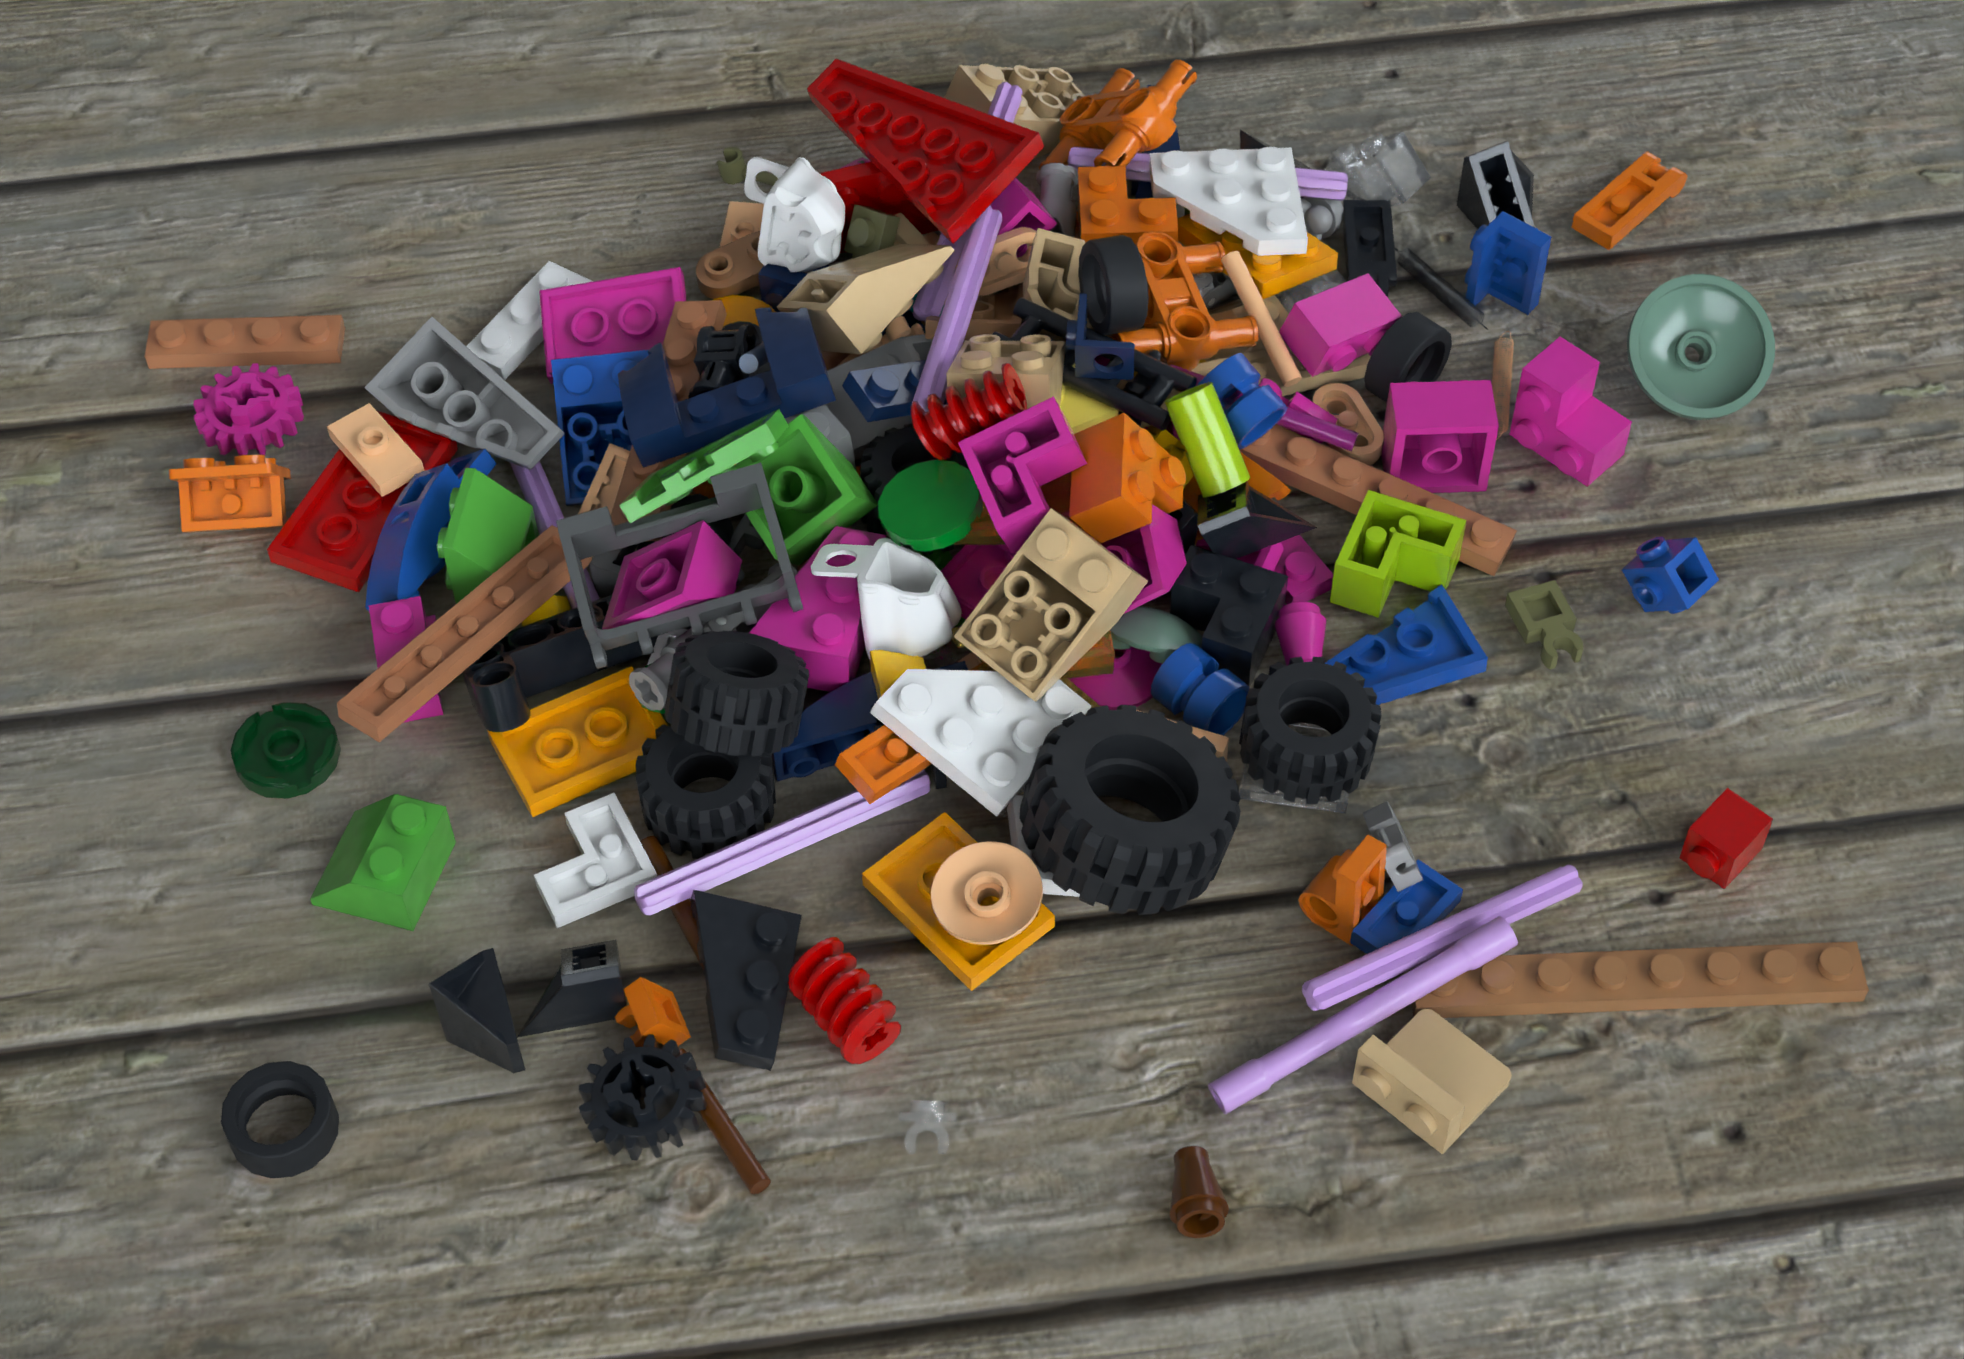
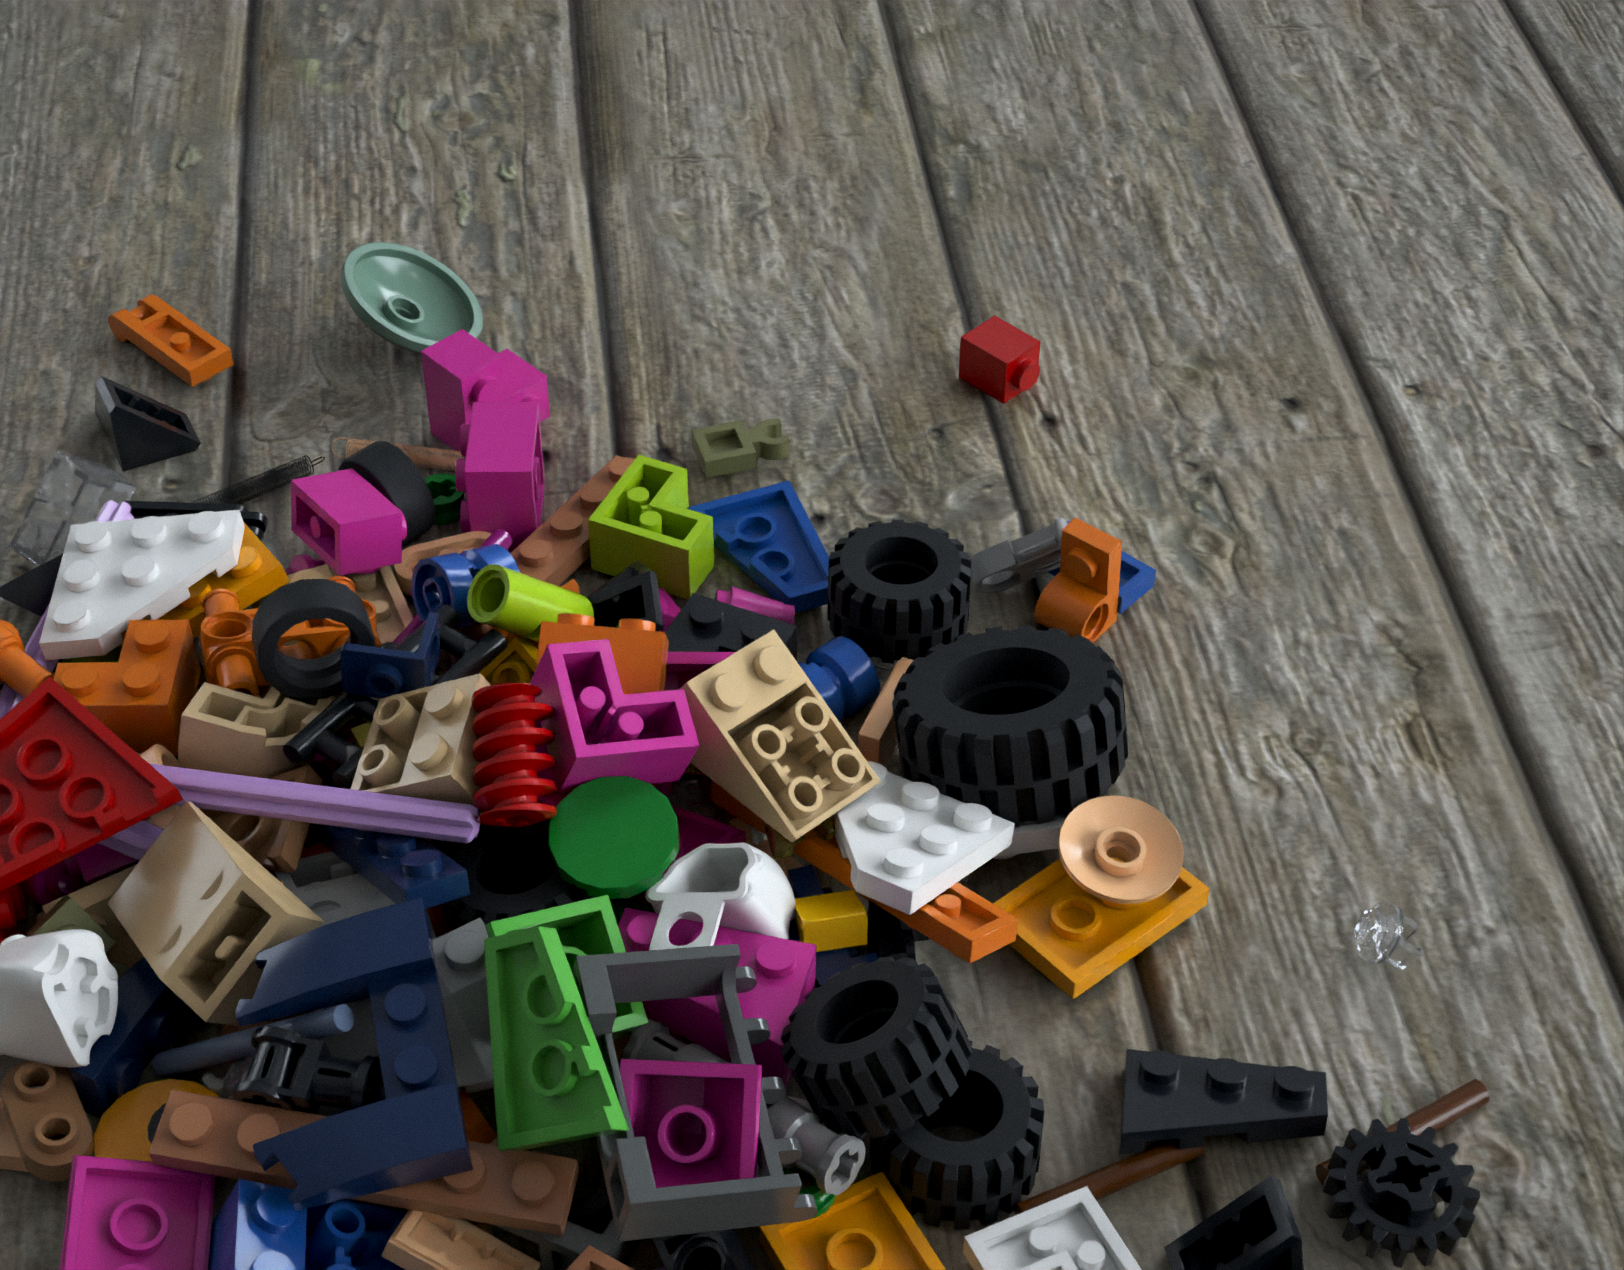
camera: 90 degrees left, 10 degrees down
orange tile [615,977,691,1047] -> none
lavender axle [634,769,931,916] -> none
red piece [788,937,901,1064] -> none
reddish brown cone [1170,1146,1229,1238] -> none
lavender piece [1208,916,1518,1114] -> none
light nougat bar [1221,251,1302,387] -> none
lavender axle [1302,865,1583,1011] -> none
tan bracket [1352,1009,1511,1154] -> none
medium nougat plate [1407,941,1869,1018] -> none
blue bracket [1464,211,1552,315] -> none
blue brick [1622,536,1719,614] -> none

